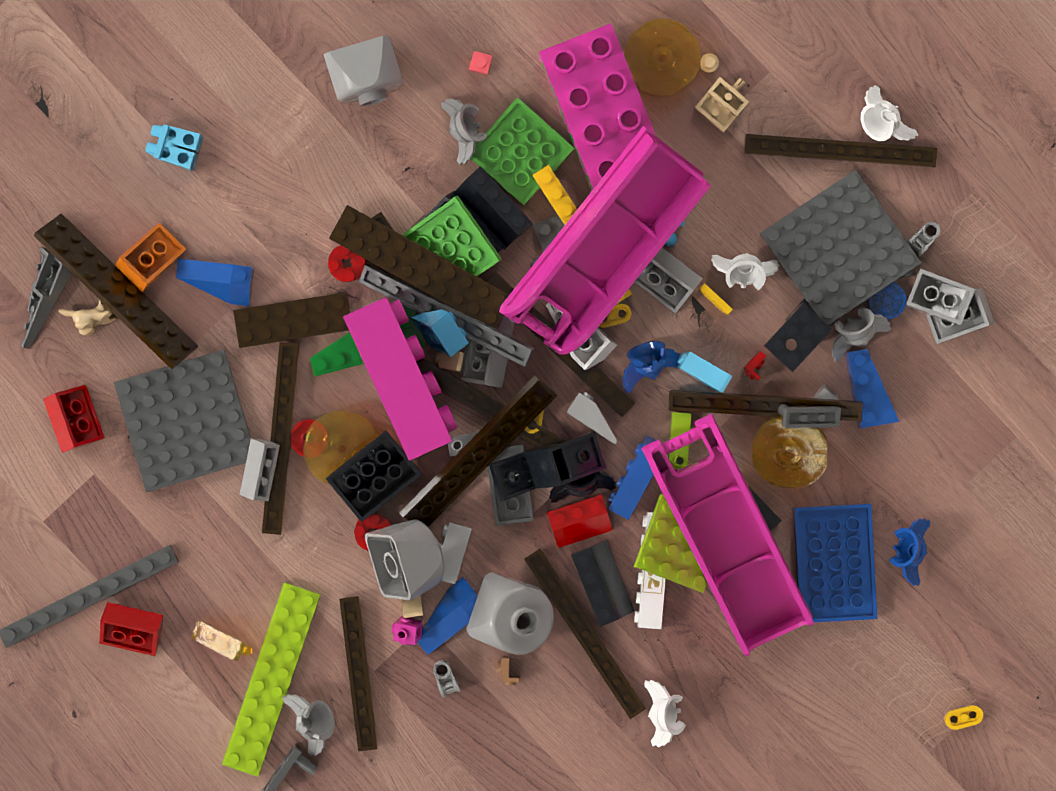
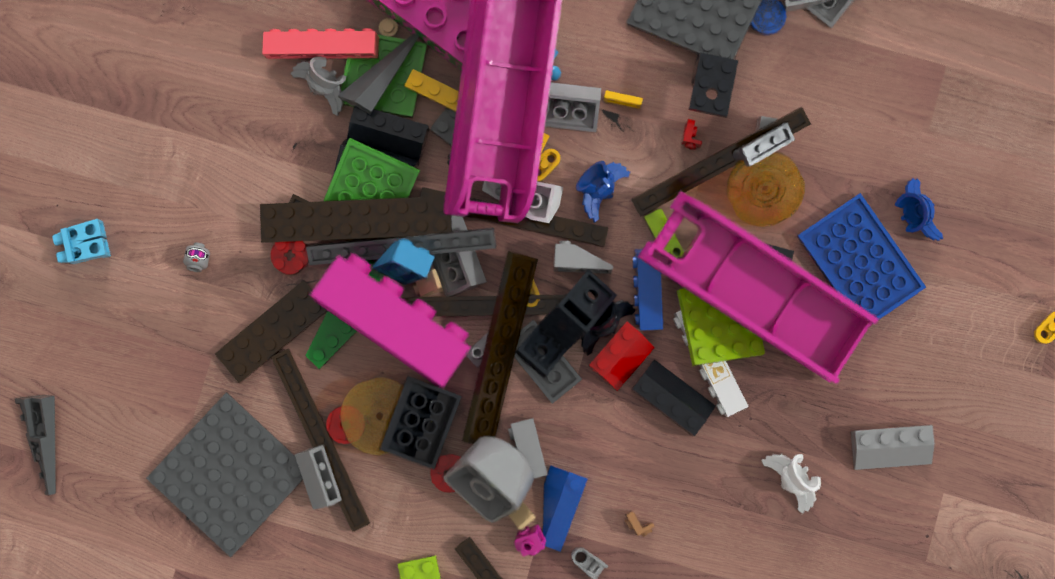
camera: 30 degrees left, 5 degrees down
dark brown plate [34,213,198,370] -> none
red slope [43,384,105,453] -> none
tan animal [59,300,116,336] -> none
orange slope [115,222,186,292] -> none
blue wedge [176,259,254,306] -> none
light grey piece [323,35,403,107] -> none
light grey piece [466,572,554,655] -> none
coral plate [469,51,492,75] -> none
dark brown plate [524,548,646,719] -> none
medium azure slope [677,351,732,393] -> none
white helmet [711,253,779,290] -> none
light grey helmet [831,307,891,362] -> none
blue wedge [845,349,899,428] -> none
none -> light grey head [183,242,210,272]
none -> coral brick [262,28,379,59]
none -> dark grey wedge [338,34,419,115]
none -> tan plate [379,18,398,37]
none -> light grey slope [851,425,935,470]

